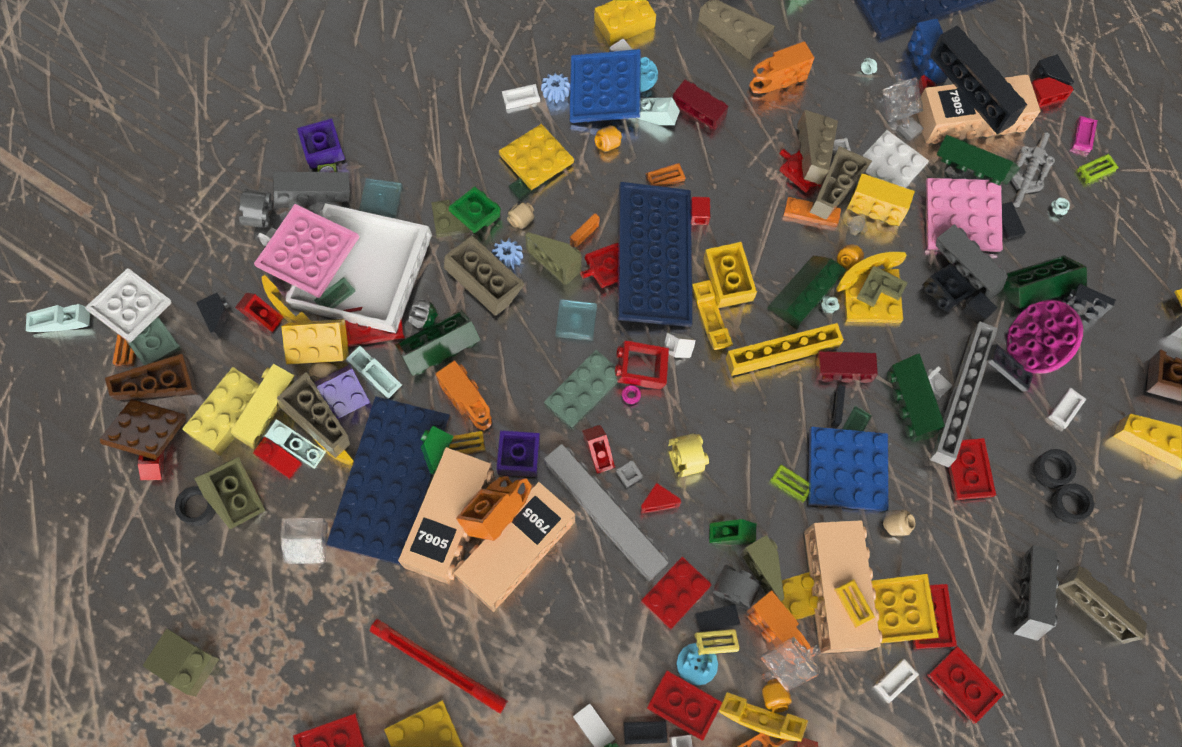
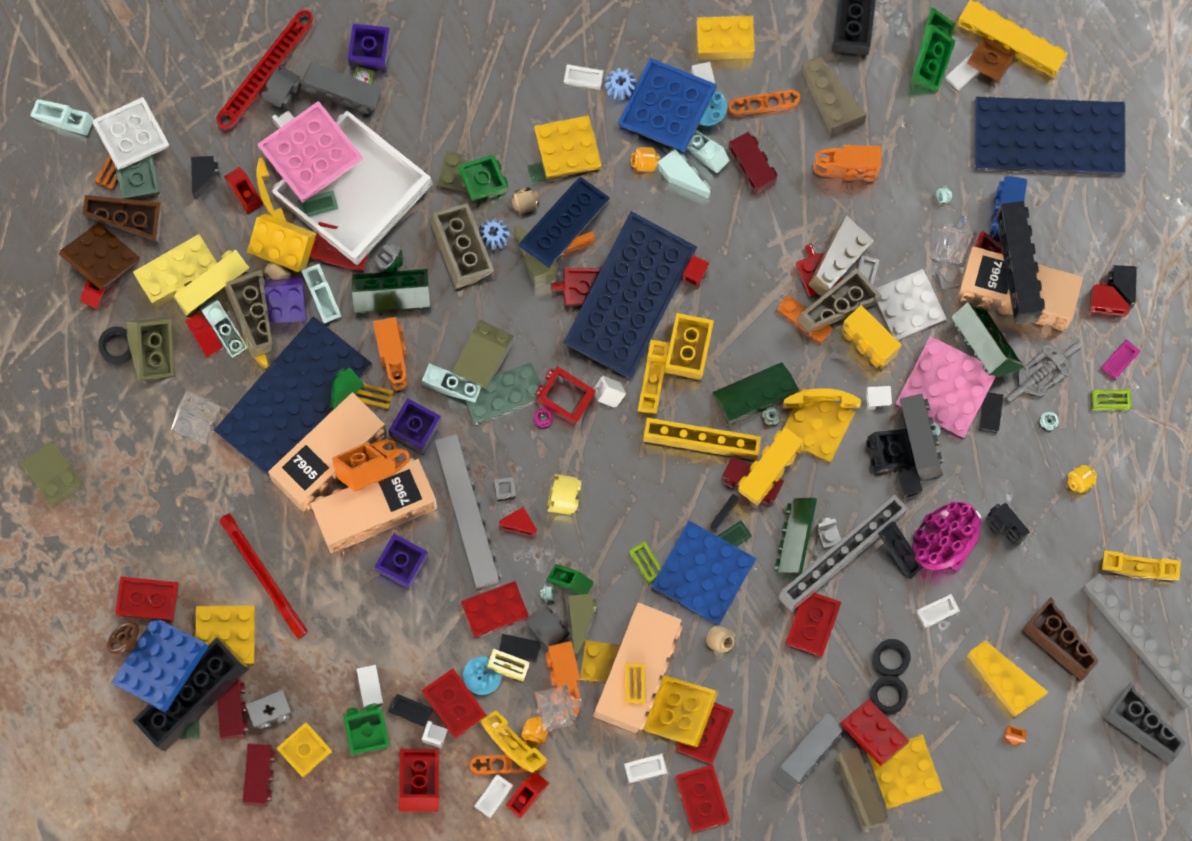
camera: 25 degrees right, 5 degrees up
clear light blue plate [359,178,403,218] -> none
clear light blue plate [555,300,597,341] -> none
red slope [582,425,615,474] -> none
orange tile [645,163,685,187] -> none
light orange head [837,244,864,271] -> none
olive plate [856,266,908,307] -> none
dark green slope [1003,255,1087,308] -> none
none -> red gear [216,10,314,130]
none -> dark purple brick [375,533,428,590]
none -> light aqua slope [421,363,482,403]
none -> olive slope [452,320,514,389]
none -> dark blue plate [518,176,610,268]
none -> light aqua plate [540,585,555,604]
none -> light aqua slope [657,149,711,199]
none -> orange beam [728,90,800,117]
none -> yellow wedge [738,427,804,506]
none -> red plate [840,699,910,766]
none -> white panel [866,386,892,410]
none -> yellow plate [867,734,942,810]
none -> yellow head [1068,465,1097,493]

